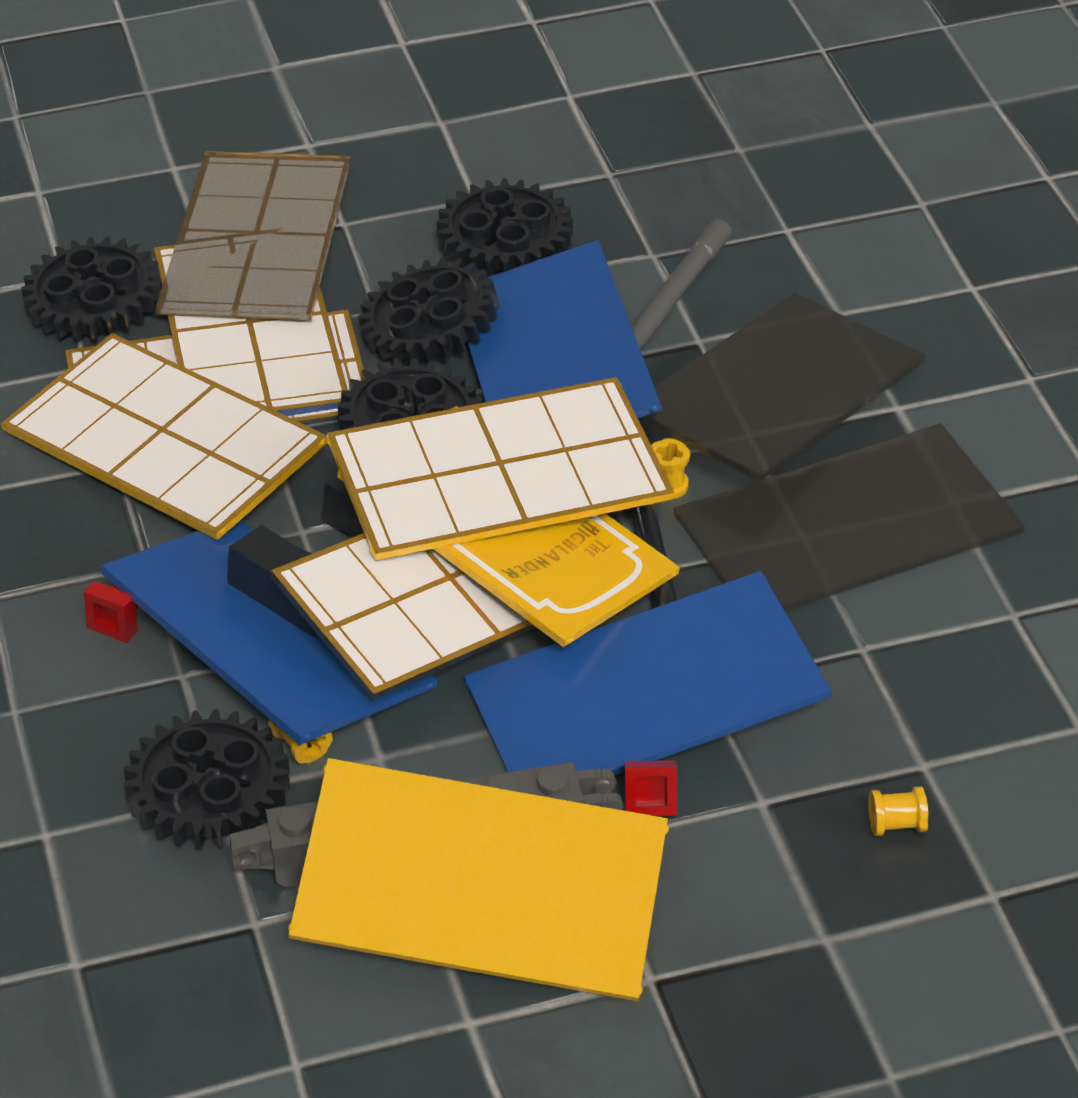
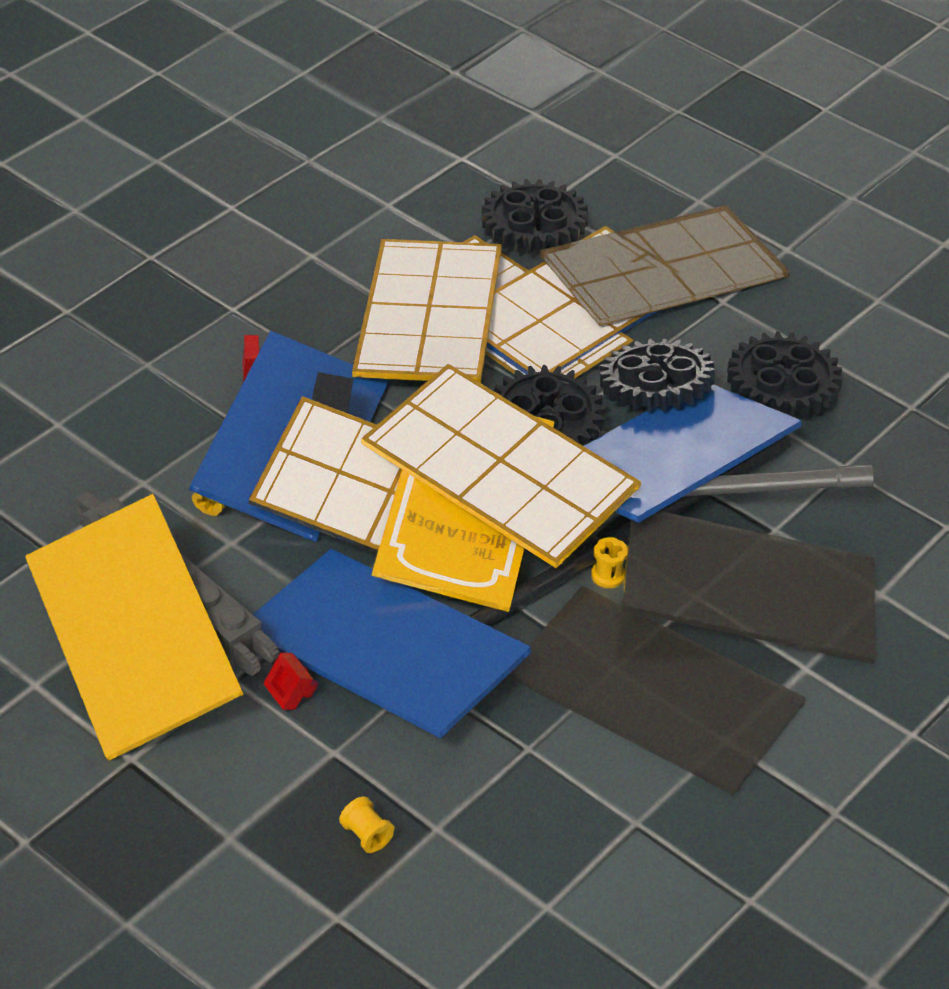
camera: 55 degrees right, 0 degrees up
black gear [124,709,291,849] -> none

